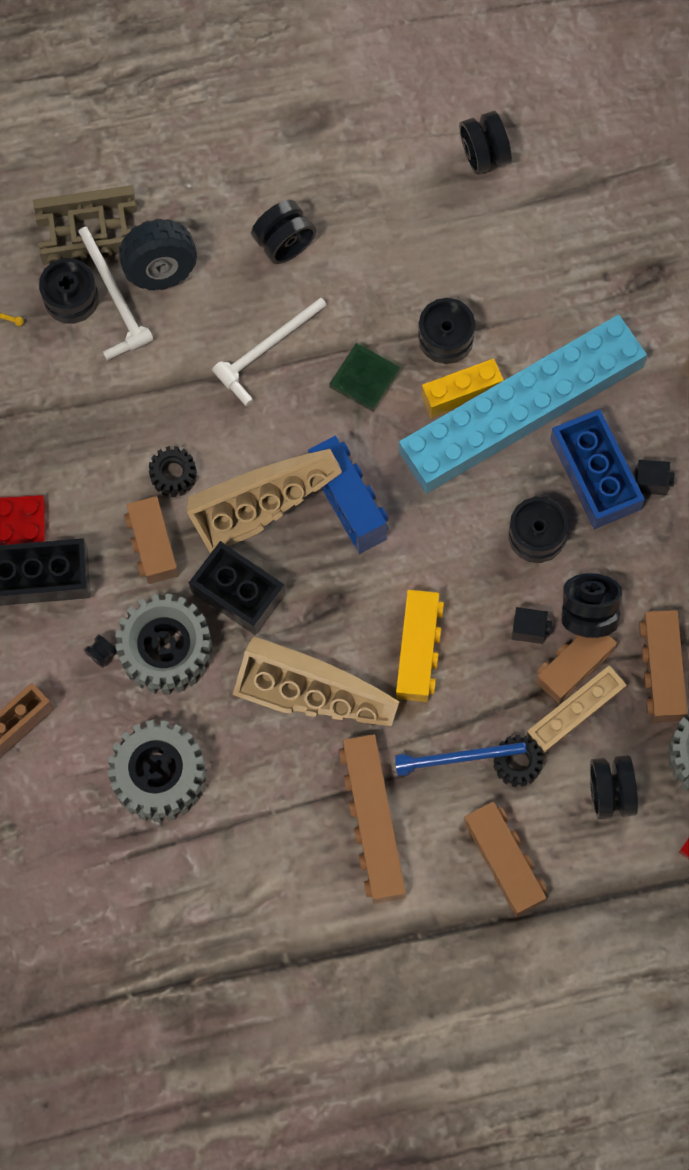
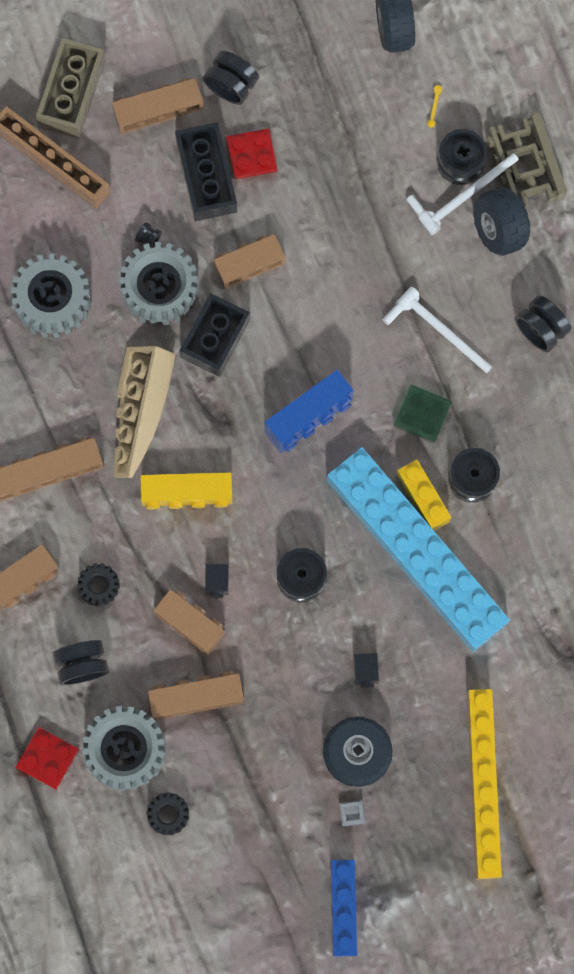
camera: 75 degrees right, 5 degrees up
black tyre [148,446,197,497] -> none
tan wedge [187,449,342,553] -> none
blue piece [395,742,527,776] -> none
tan plate [526,665,627,754] -> none
blue brick [550,409,645,529] -> none
black wheel [561,573,622,638] -> none

